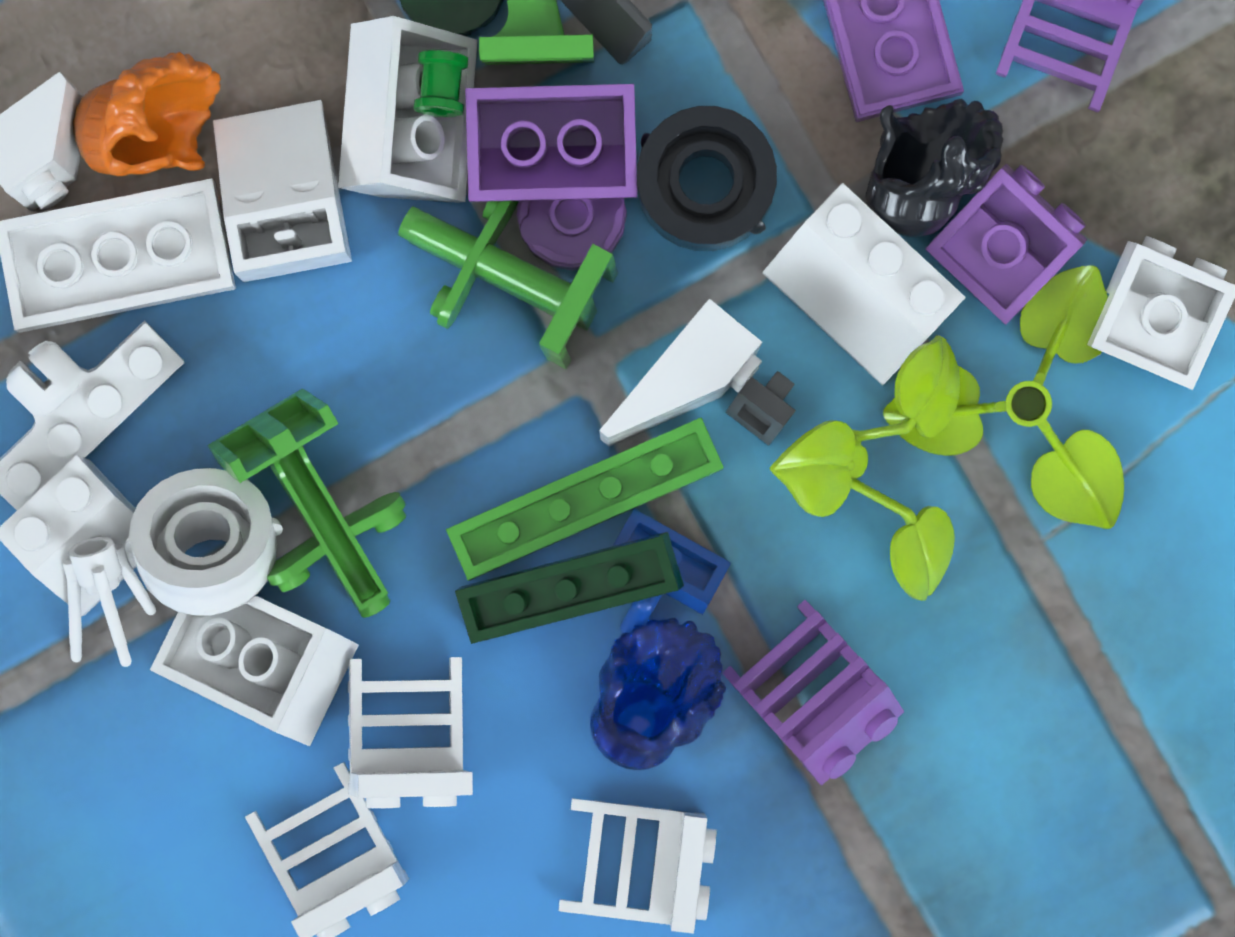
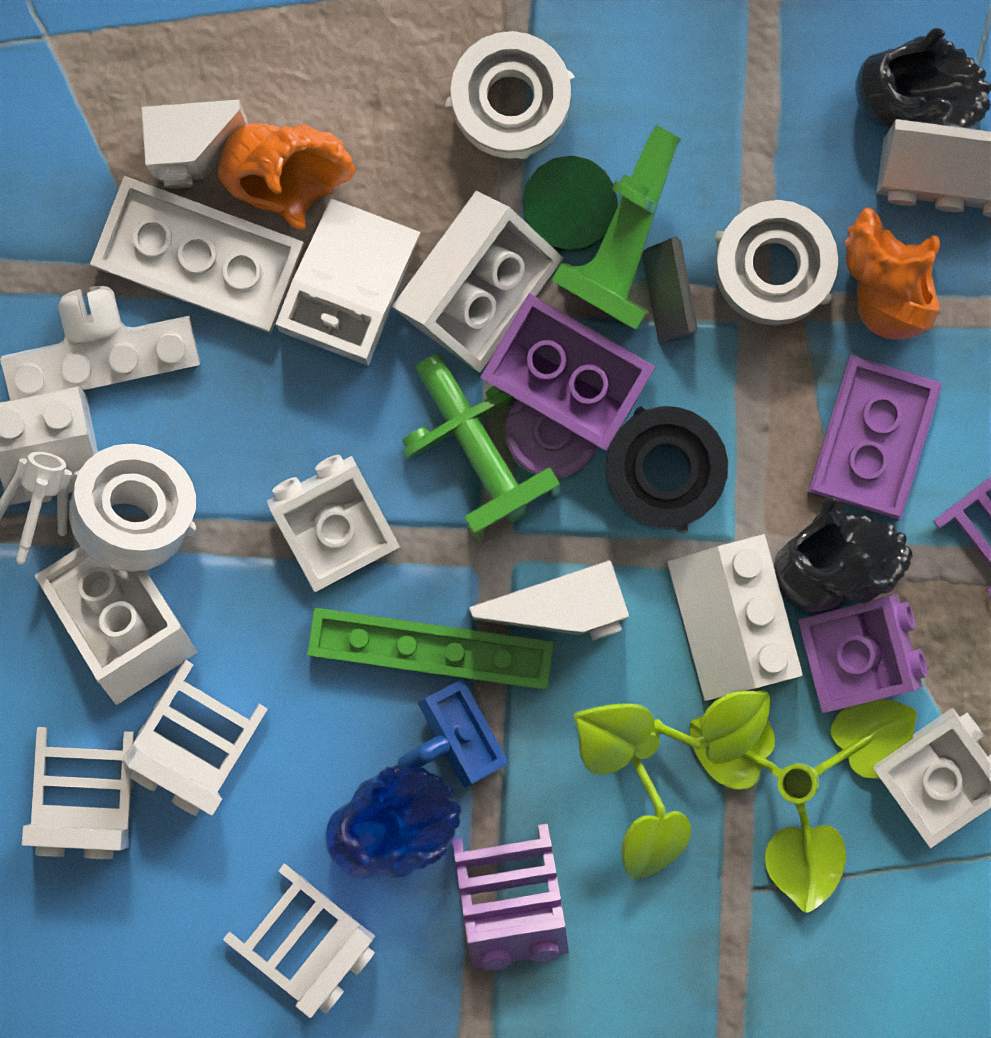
camera: 30 degrees right, 0 degrees up
bright green piece [207,388,406,618] -> none
green bush [414,50,468,117] -> none
dark green plate [455,532,684,644] -> none
dark grey tile [725,371,796,446] -> none
none -> white plate [267,455,400,592]

